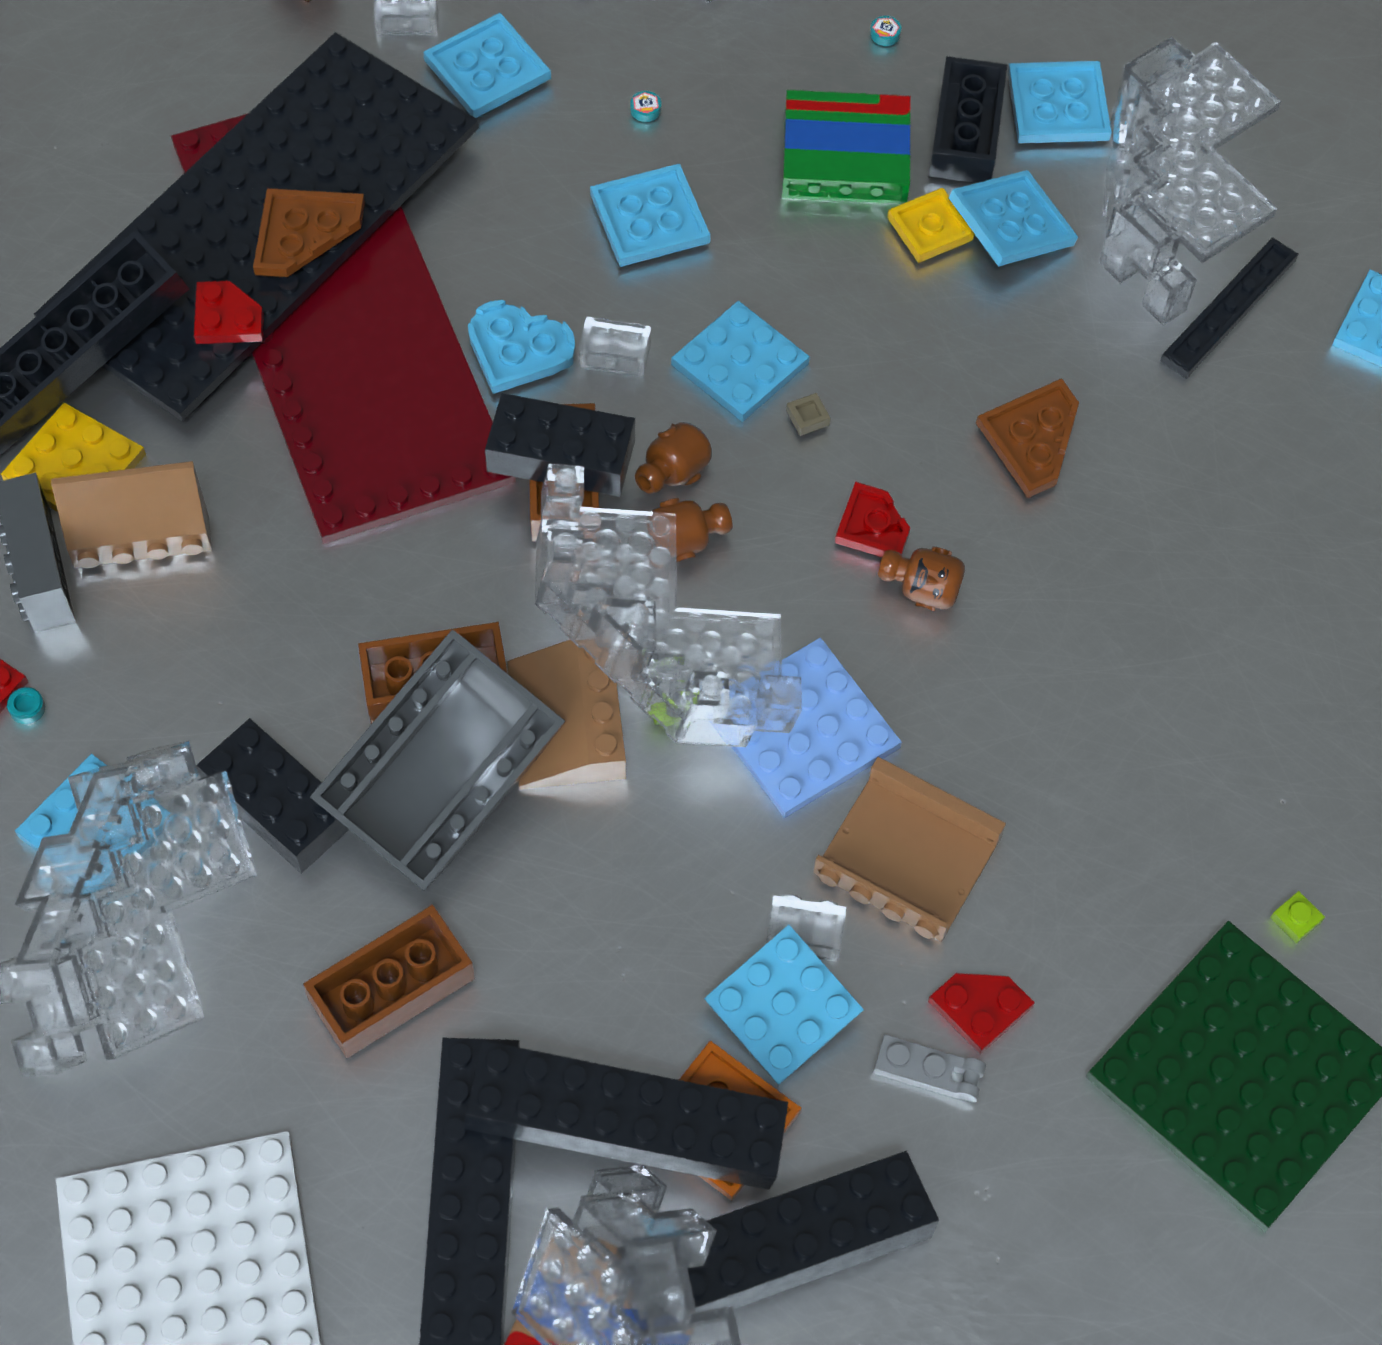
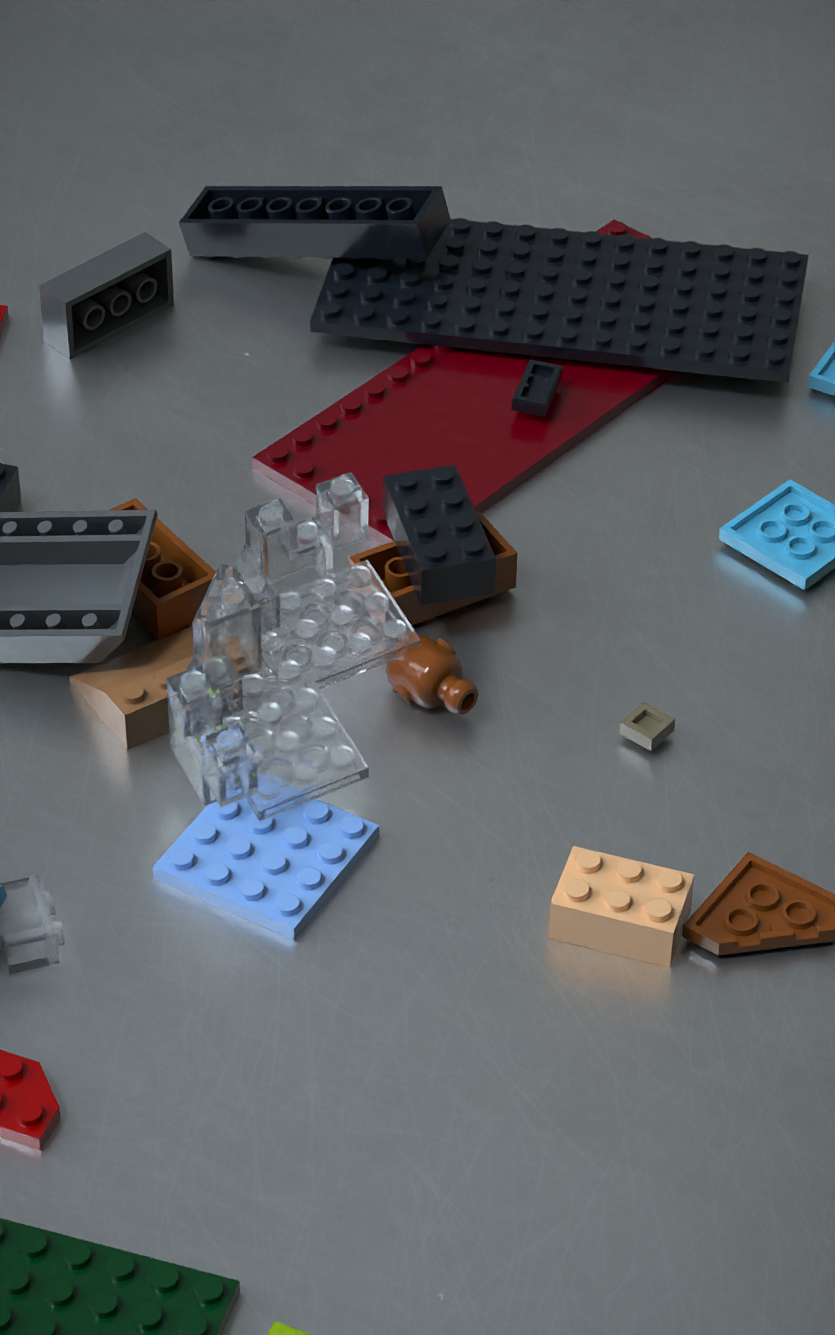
camera: 65 degrees right, 20 degrees down
yellow plate [1,403,146,512] -> none
medium nougat slope [51,461,212,568] -> none
red plate [194,281,264,344] -> none
dark orange plate [253,189,365,277] -> none
medium azure plate [468,300,575,394] -> none
clear brick [579,317,651,377] -> none
dark orange piece [635,422,712,494] -> none
medium azure plate [671,300,810,422] -> none
medium nougat panel [814,757,1006,942] -> none
red plate [835,482,910,557] -> none
dark orange piece [878,546,965,611] -> none
none -> black plate [511,360,563,417]
none -> light nougat brick [548,846,694,968]

